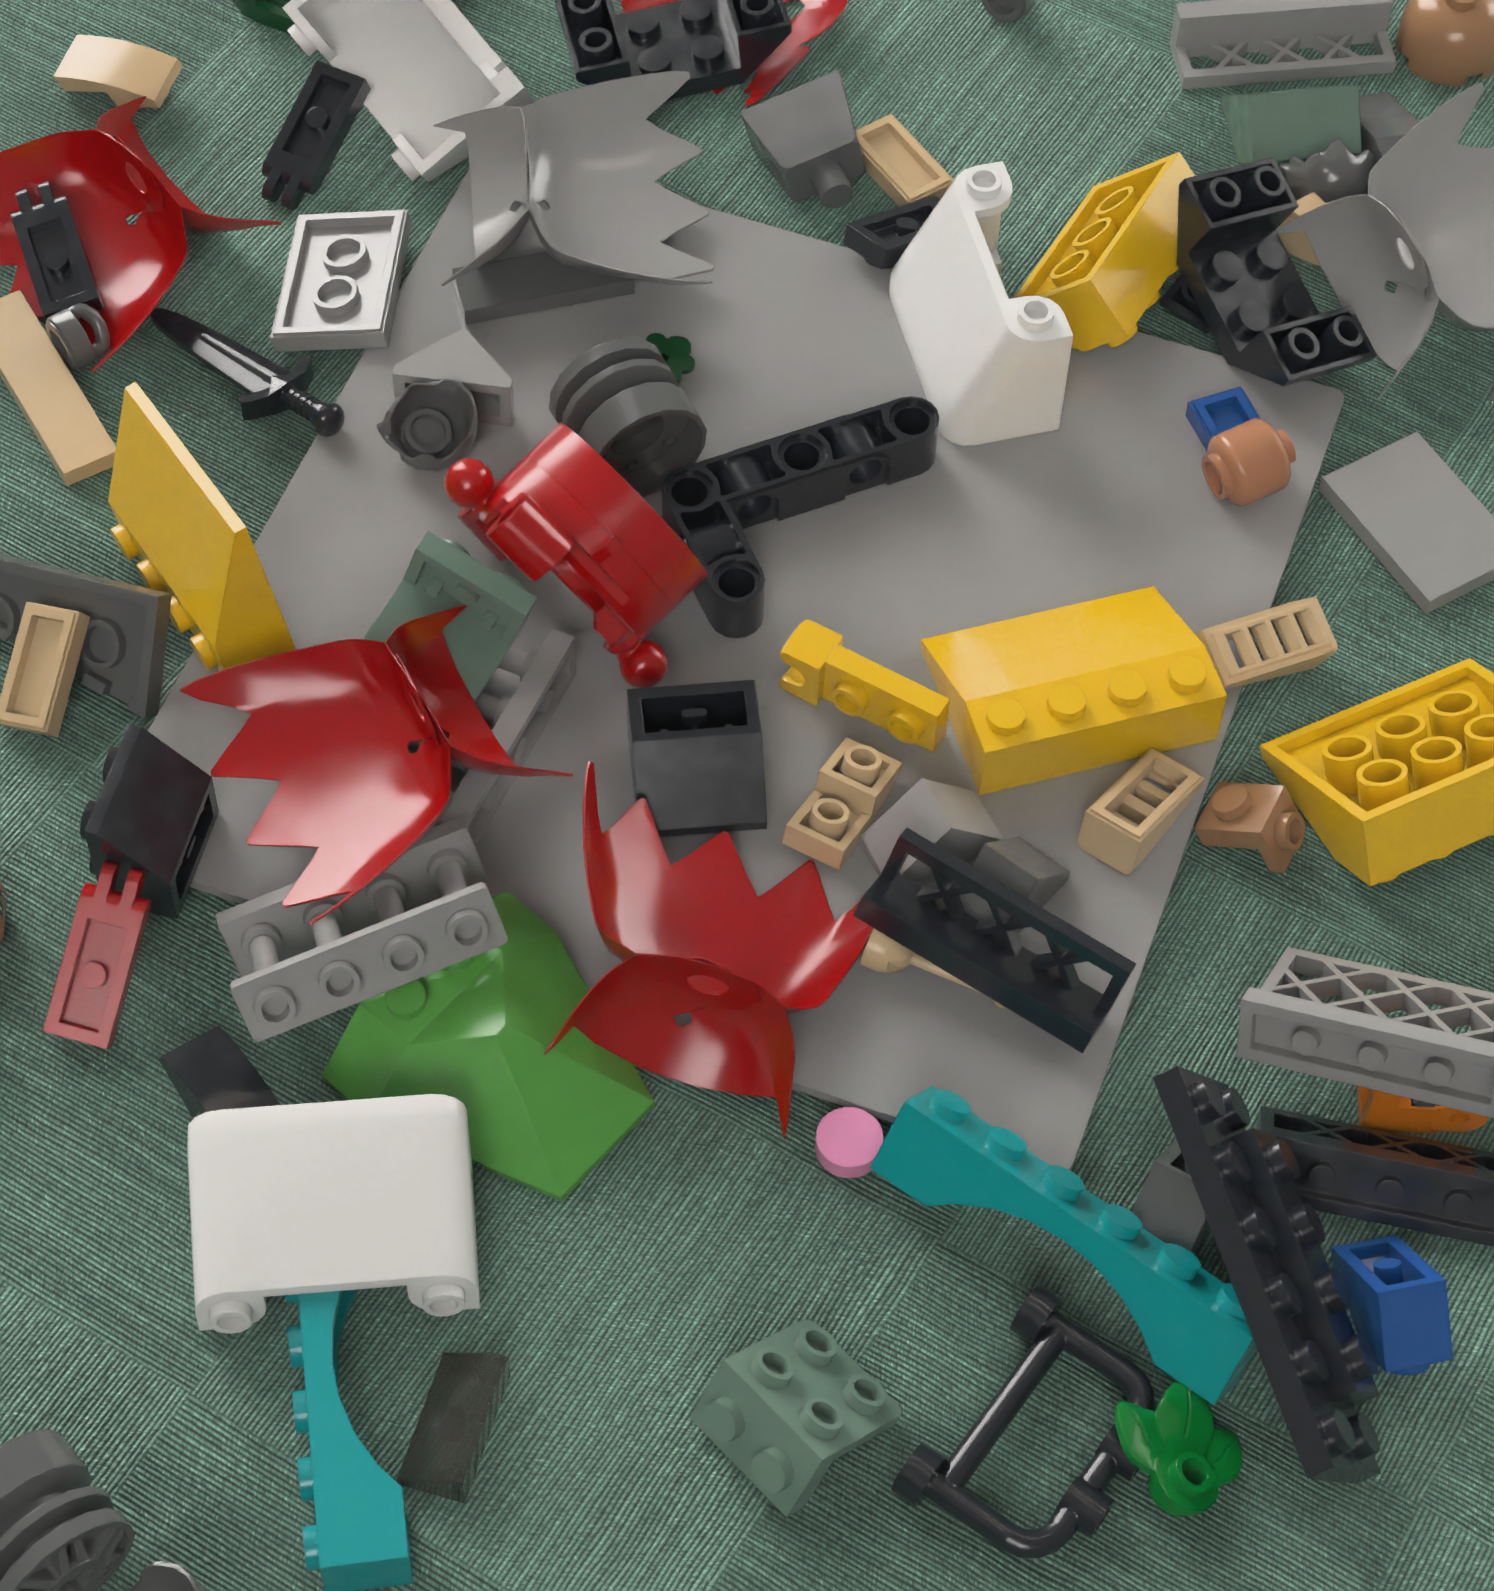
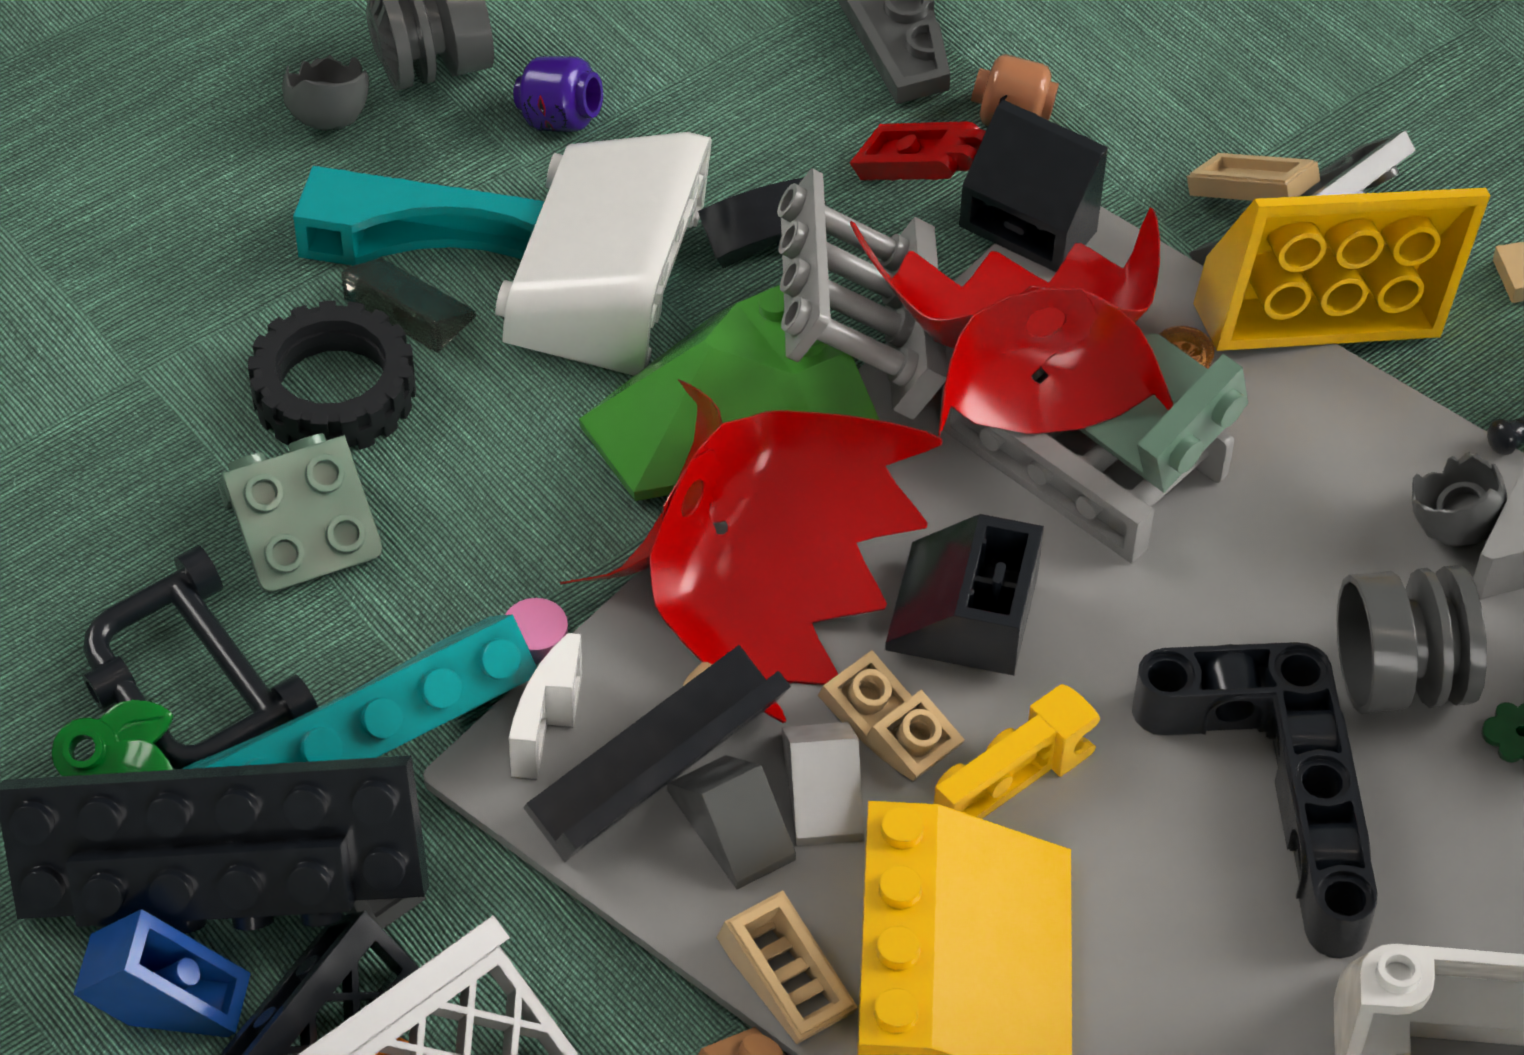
camera: 110 degrees right, 5 degrees down
red piece [444,423,708,688] -> none
none -> black tyre [248,301,416,450]
none -> white slope [508,633,582,780]
none -> dark purple head [513,56,603,132]

